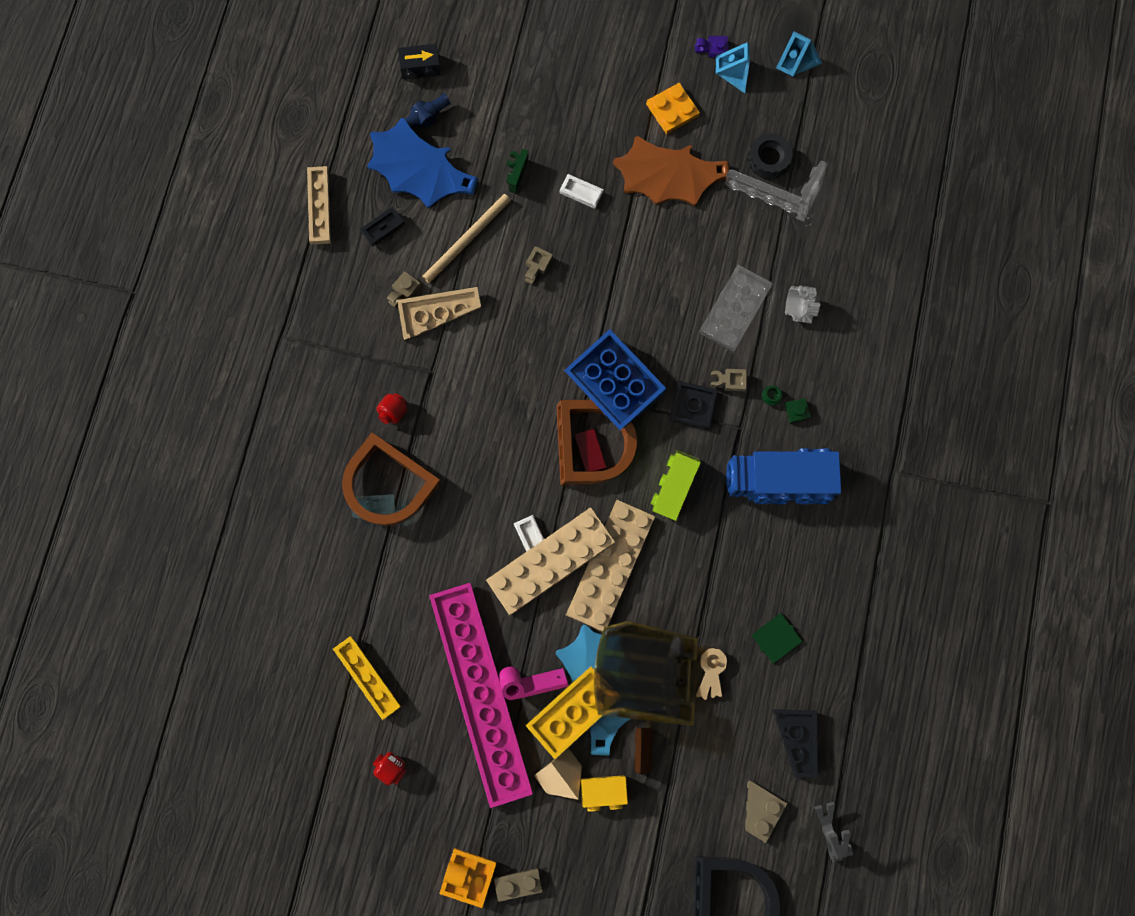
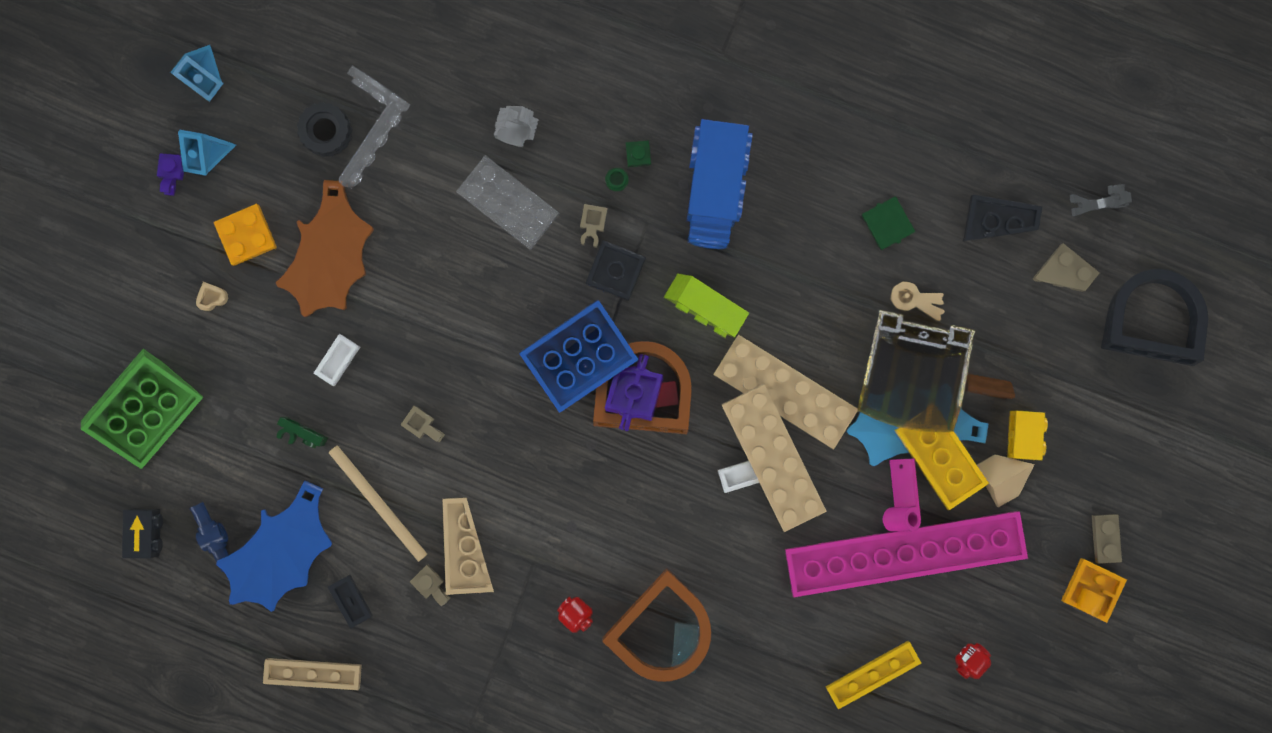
camera: 75 degrees left, 10 degrees up
none -> bright green slope [81,349,203,469]
none -> tan tile [196,282,228,311]
none -> dark purple plate [605,354,663,431]

